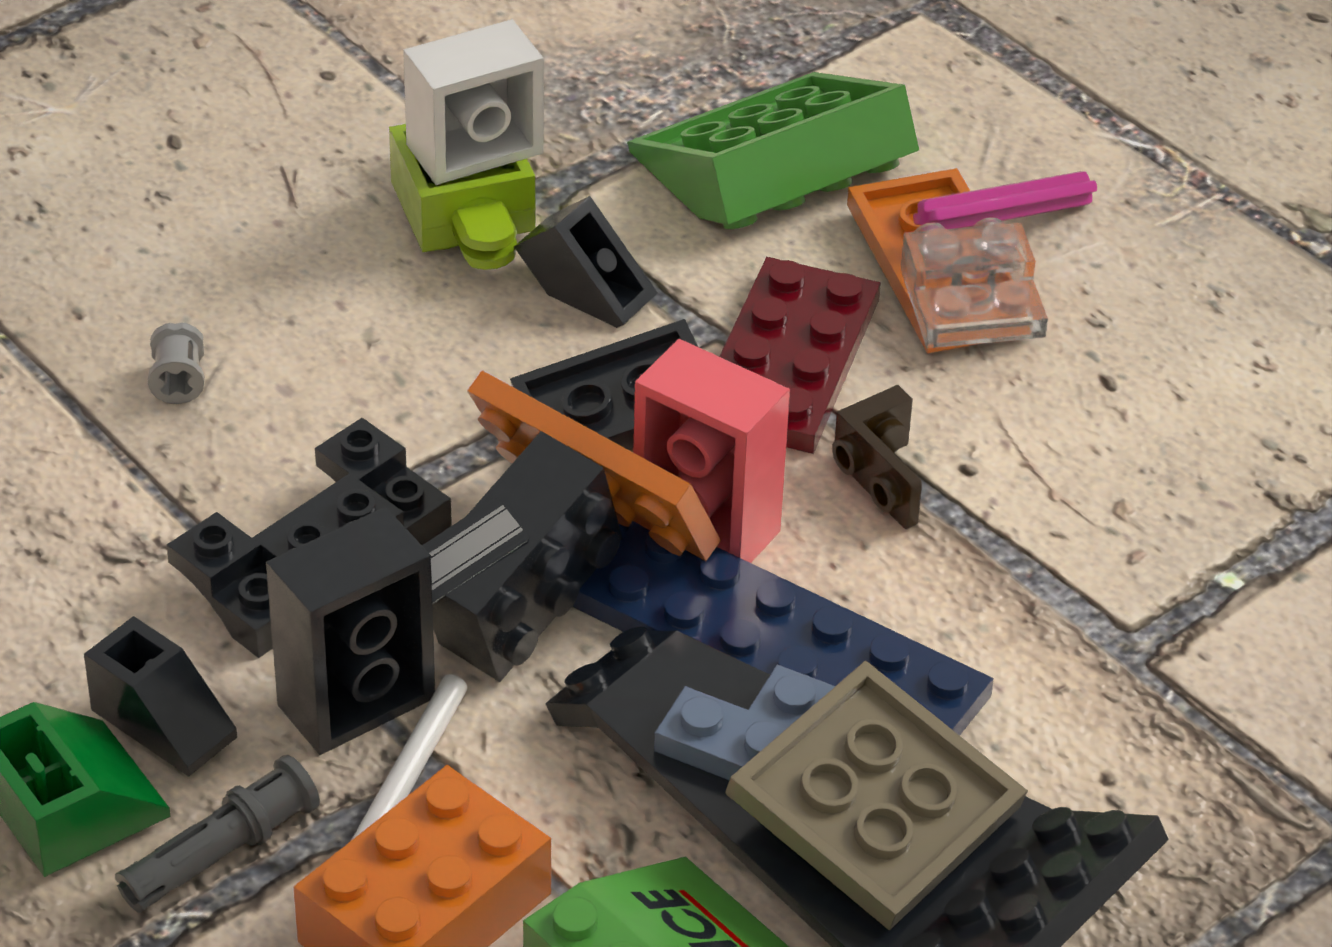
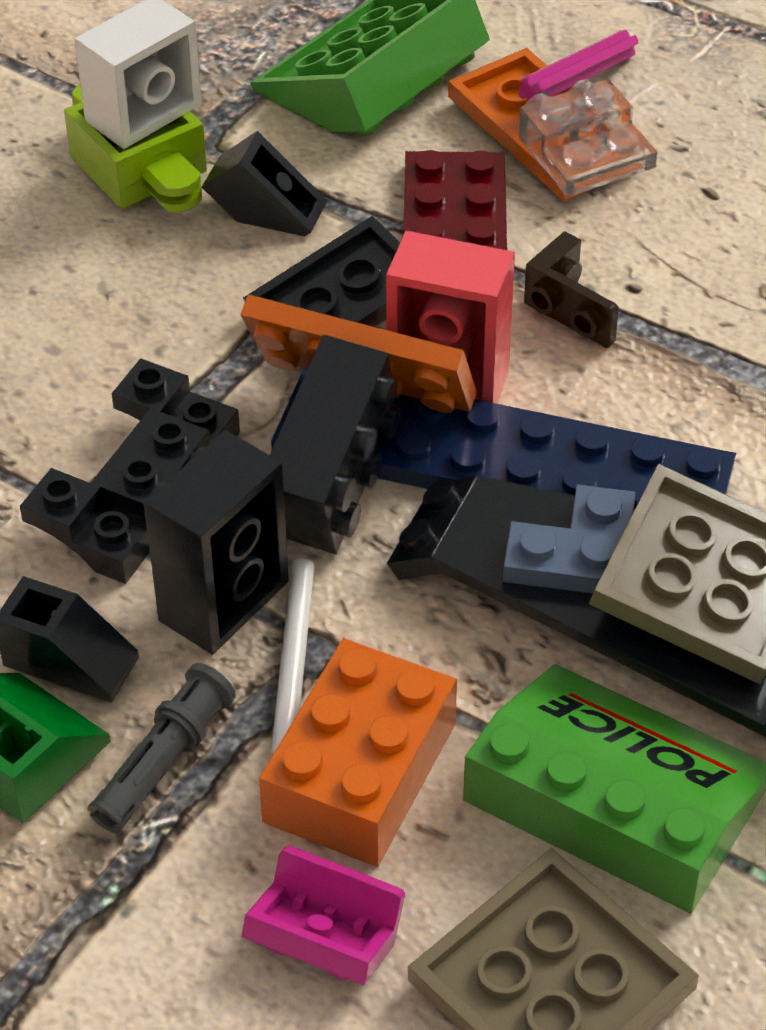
camera: 15 degrees left, 5 degrees up
sticker [422,498,528,604] -> none

